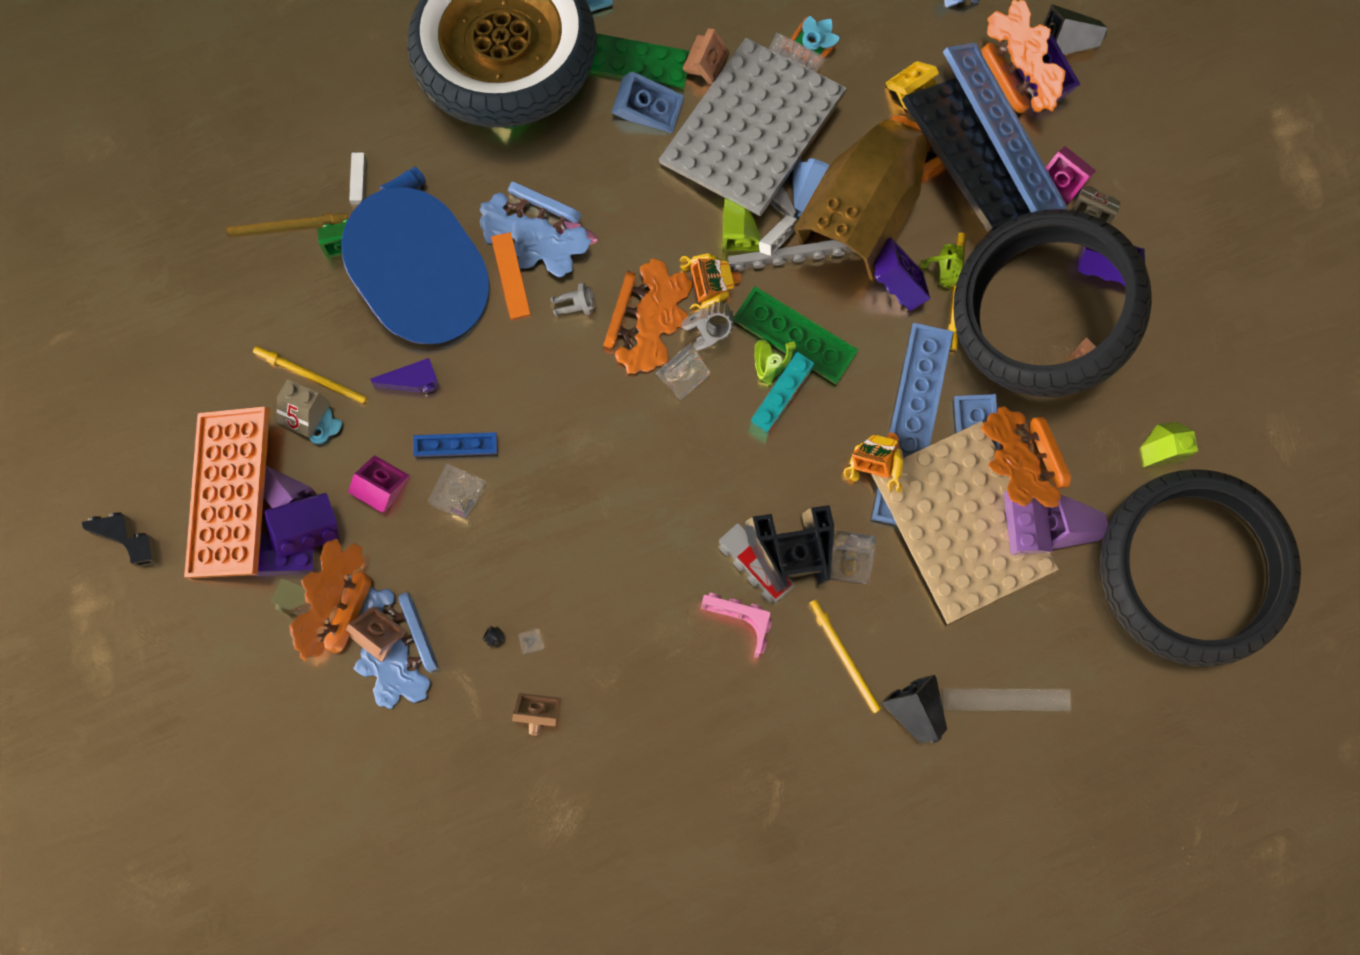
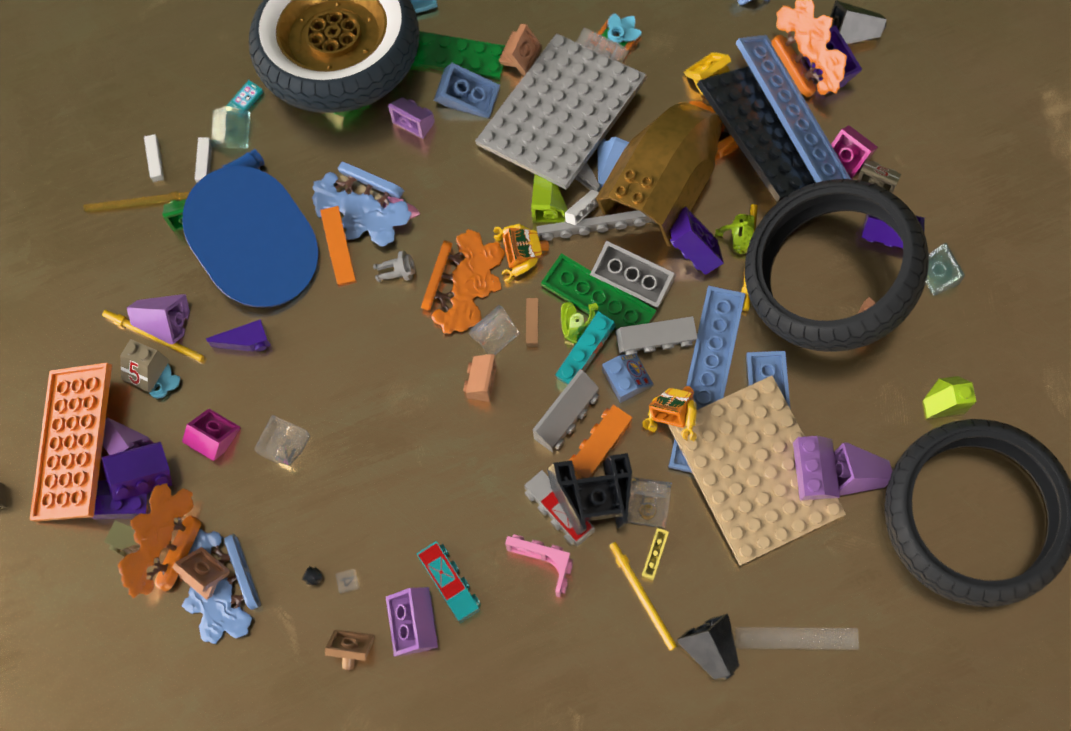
camera: 10 degrees right, 5 degrees down
blue plate [413,432,497,457] -> none
light grey piece [681,301,734,350] -> none
orange plant [981,406,1071,507] -> none
none -> medium lavender slope [127,294,190,344]
none -> white piece [144,134,164,182]
none -> clear light blue slope [211,106,250,148]
none -> tile [226,80,264,118]
none -> medium lavender slope [386,587,438,656]
none -> medium lavender slope [388,98,435,139]
none -> teal brick [417,541,481,623]
none -> nougat slope [463,354,497,402]
none -> medium nougat piece [526,298,538,347]
none -> light grey slope [533,369,600,453]
none -> orange brick [569,405,633,479]
none -> light grey slope [590,241,676,308]
none -> medium blue slope [602,354,654,403]
none -> light grey brick [615,316,698,356]
none -> light yellow piece [642,528,669,580]
none -> clear light blue slope [926,243,965,296]

